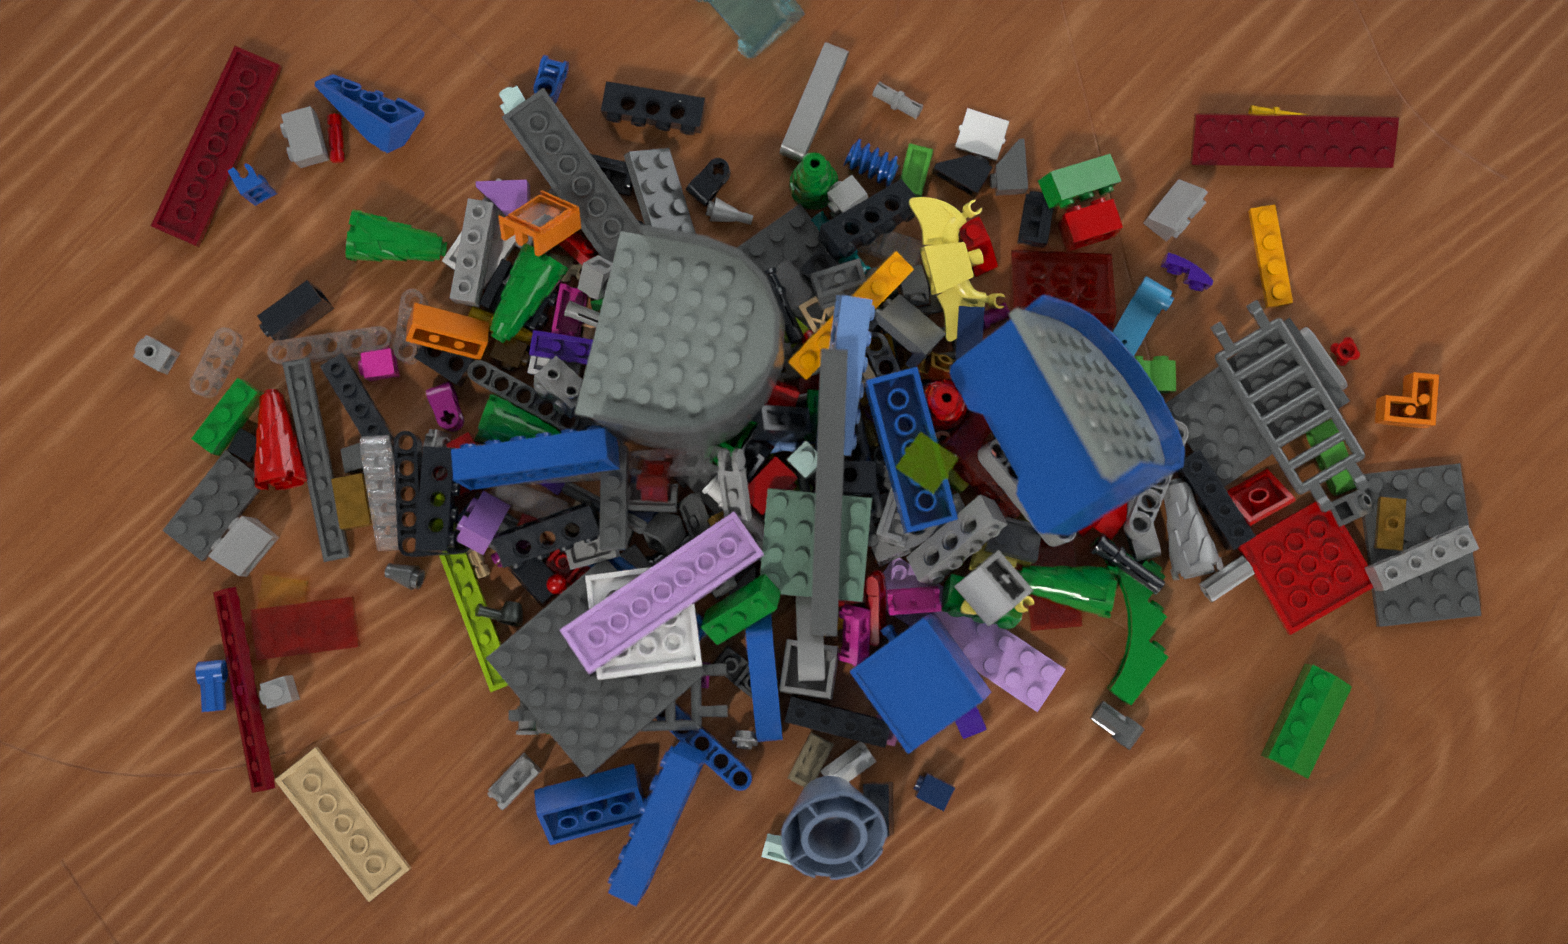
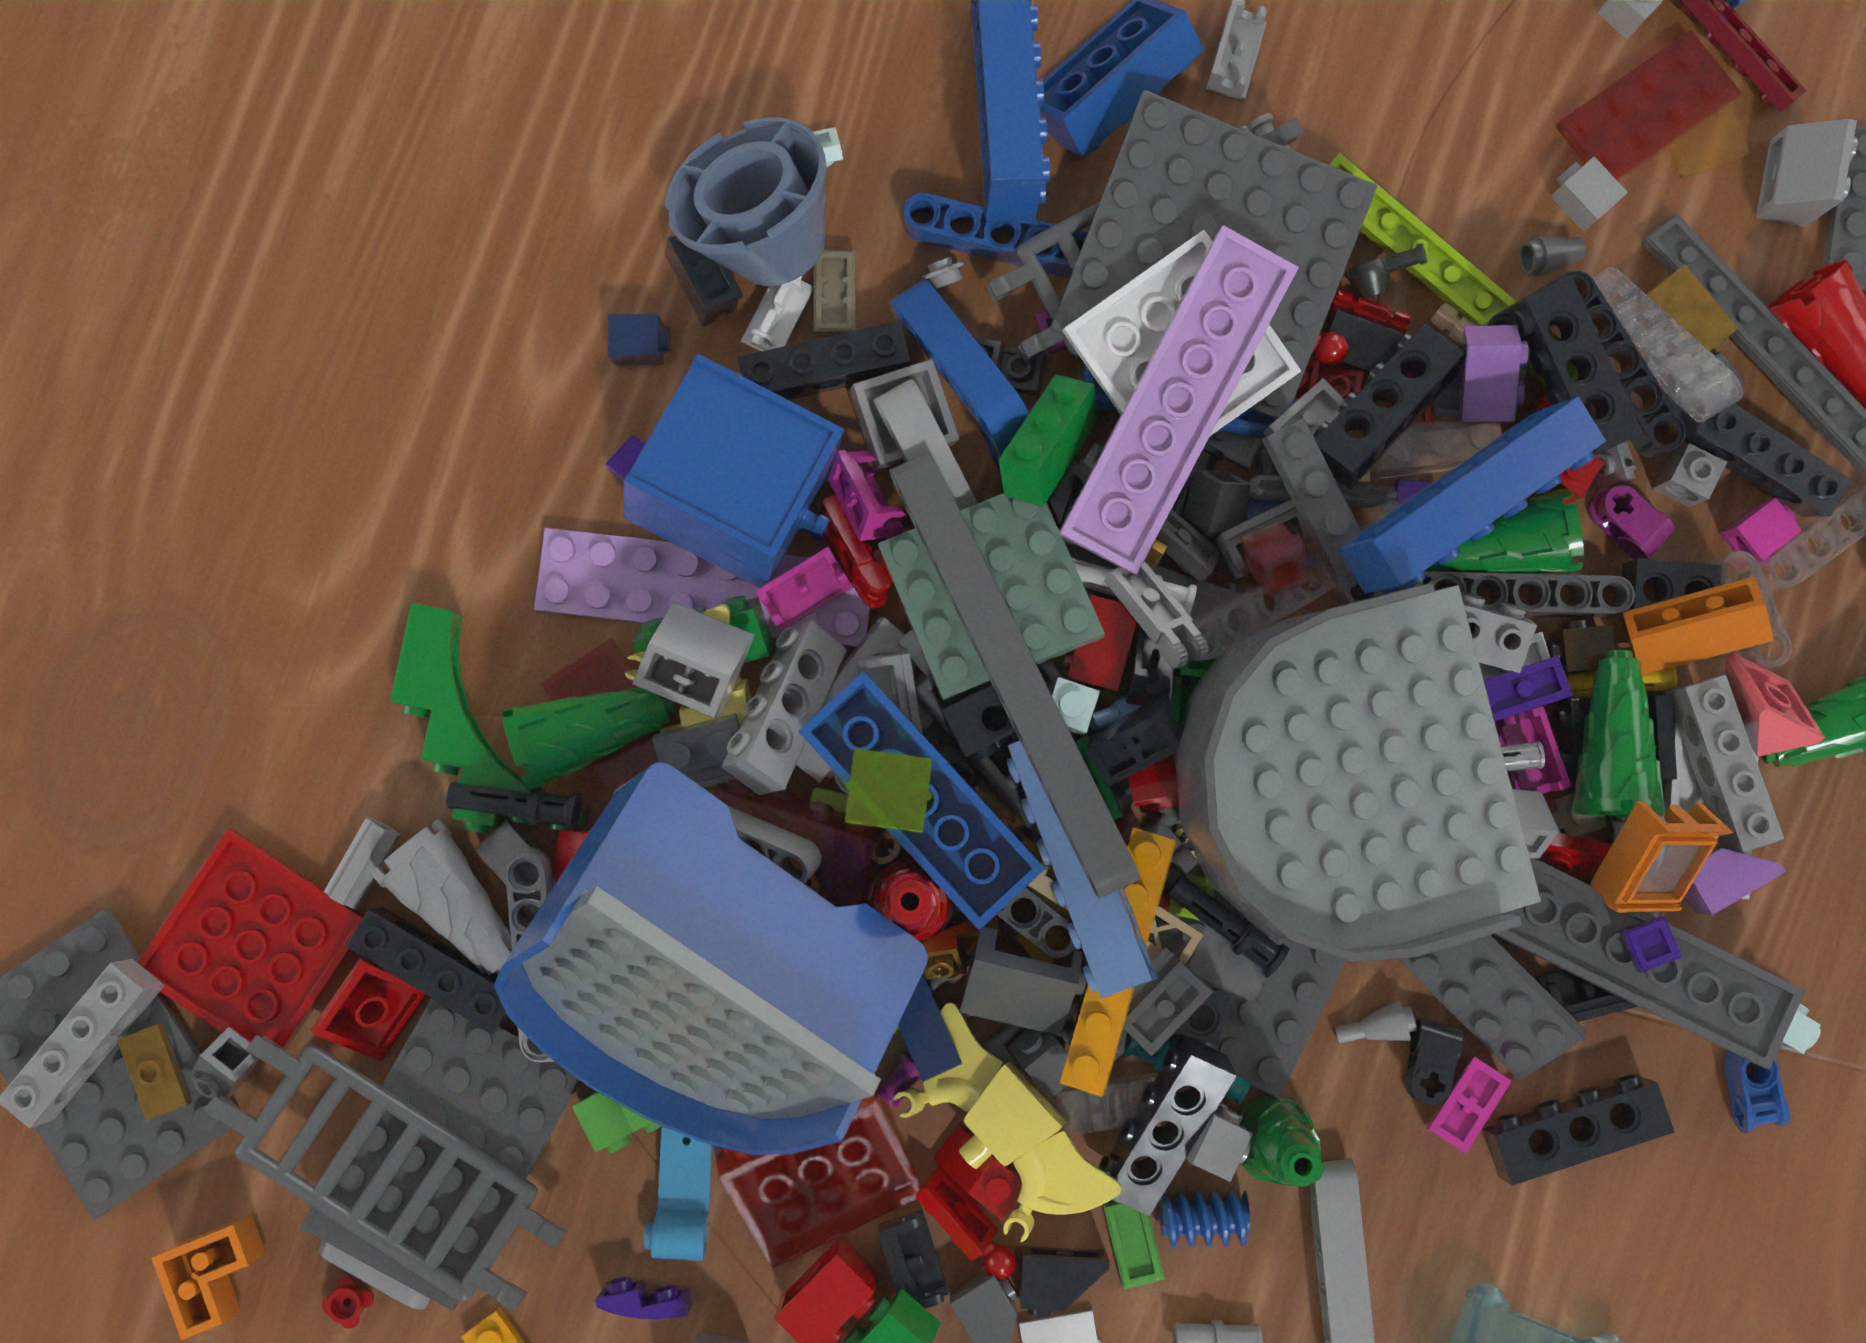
camera: 145 degrees right, 0 degrees up
dark grey piece [1090,701,1145,750] -> none
green slope [1261,664,1352,779] -> none
bright green beam [1306,419,1356,496] -> none
none -> red plate [915,1166,1017,1280]
none -> red axle [1329,290,1411,334]
none -> dark pink hinge [1426,1056,1512,1154]
none -> light grey brick [1550,157,1628,232]
none -> dark purple tile [1619,916,1682,973]
none -> light grey brick [1652,443,1727,507]
none -> coral slope [1725,652,1825,757]

